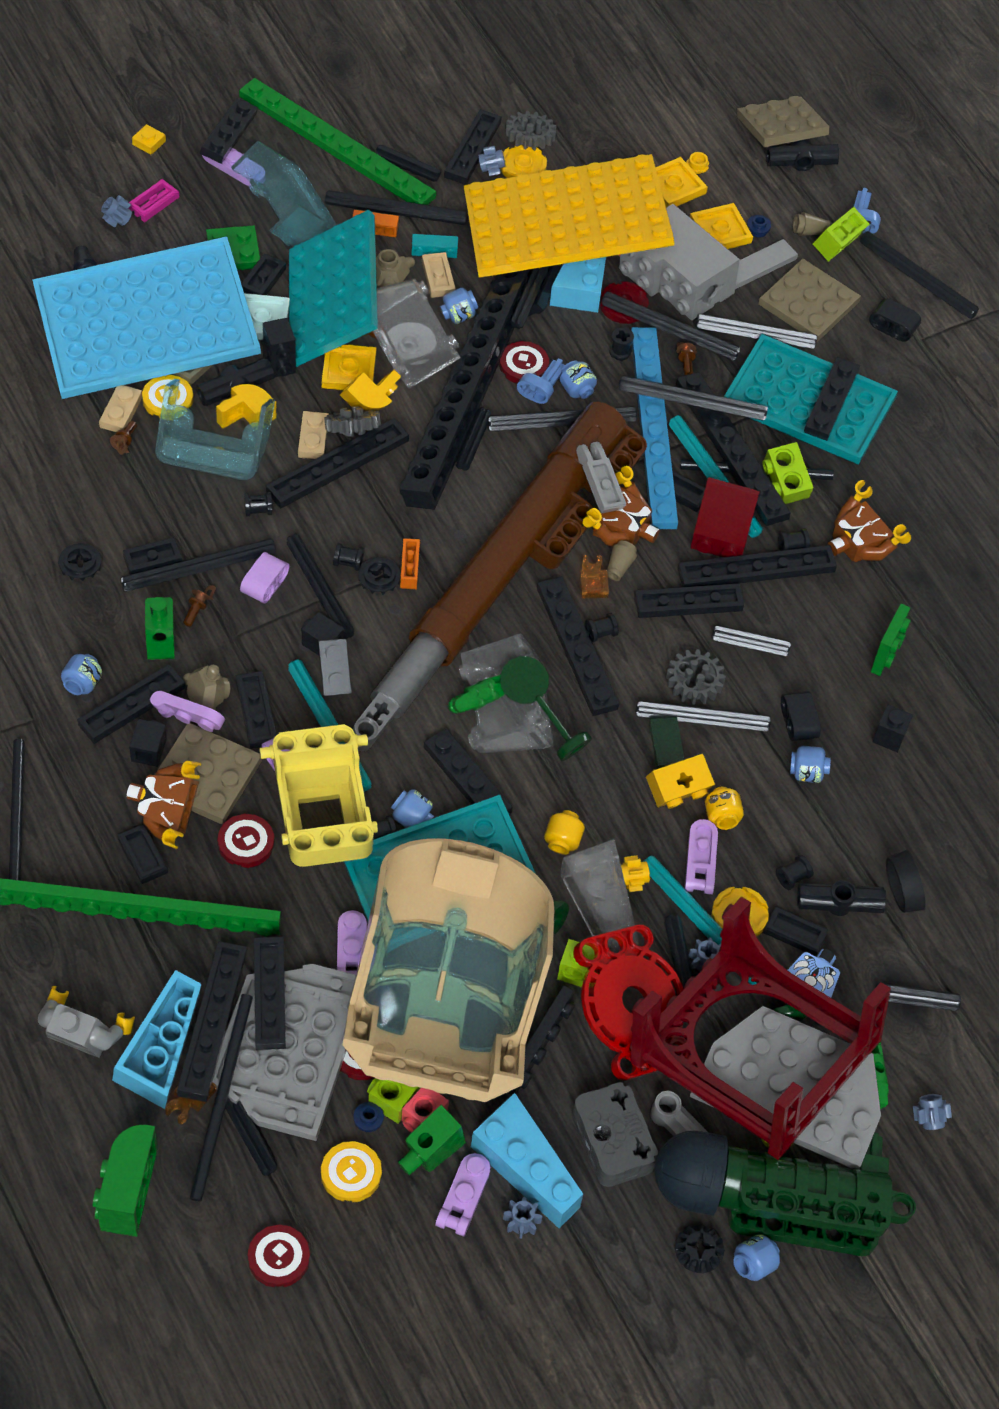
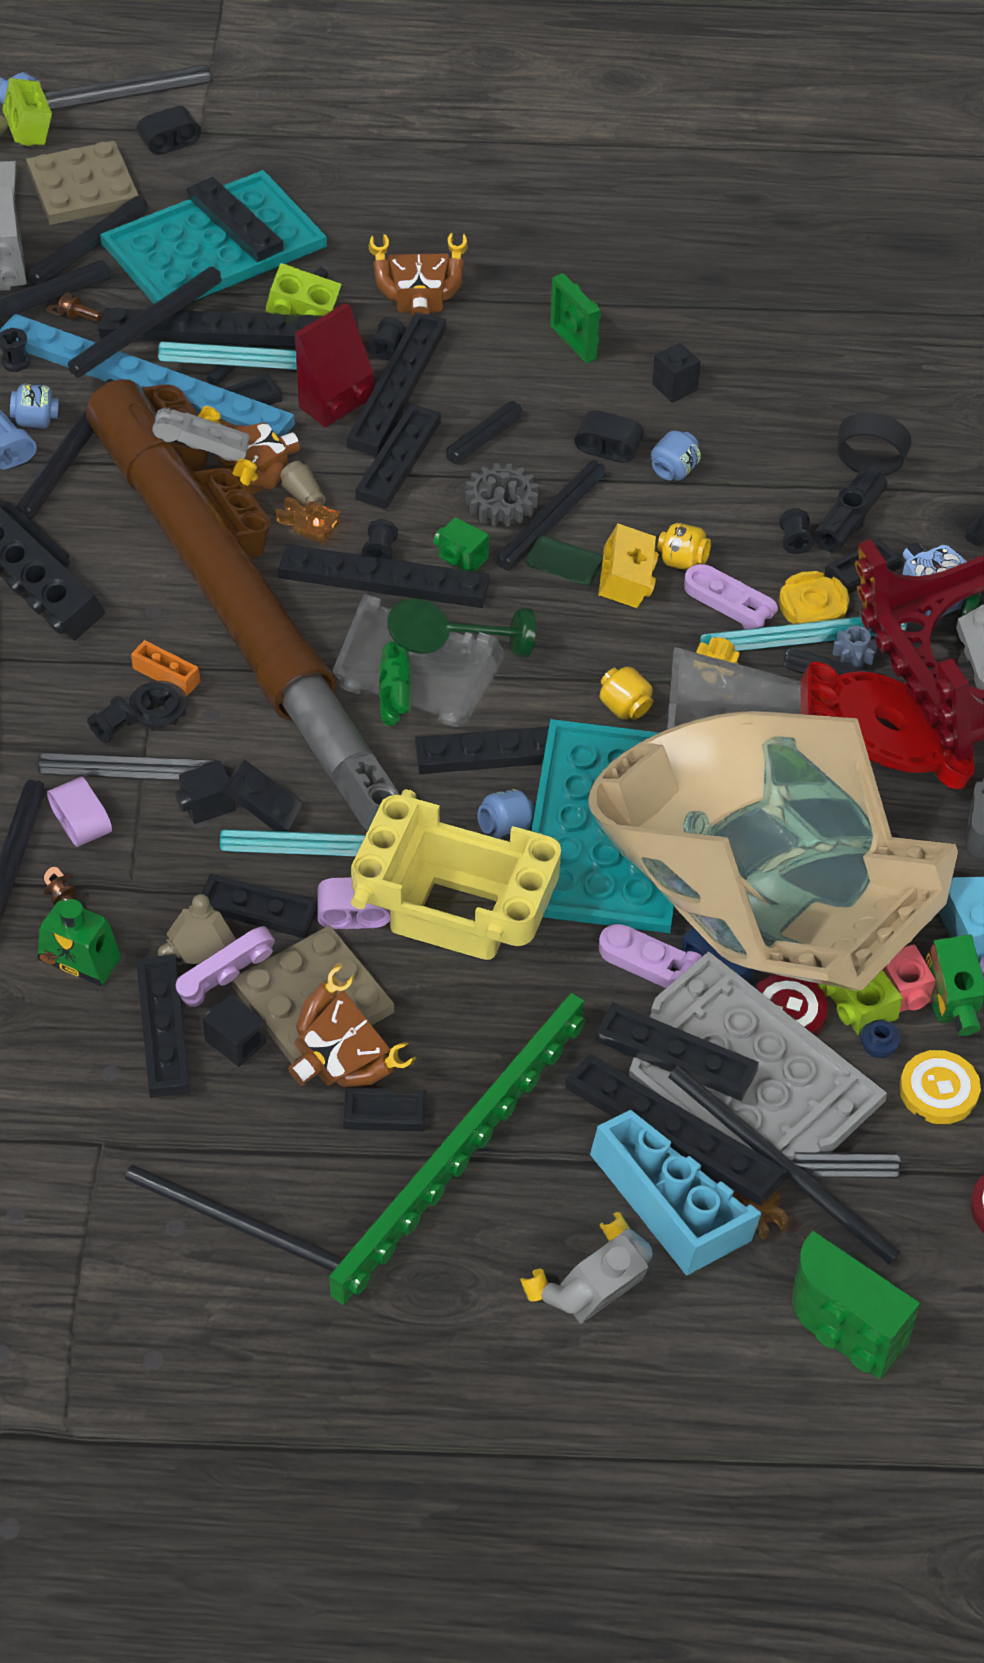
camera: 55 degrees left, 5 degrees down
medium blue head [61,654,102,695] -> none
dark red tile [217,814,275,868] -> none
none -> green brick [433,517,489,572]

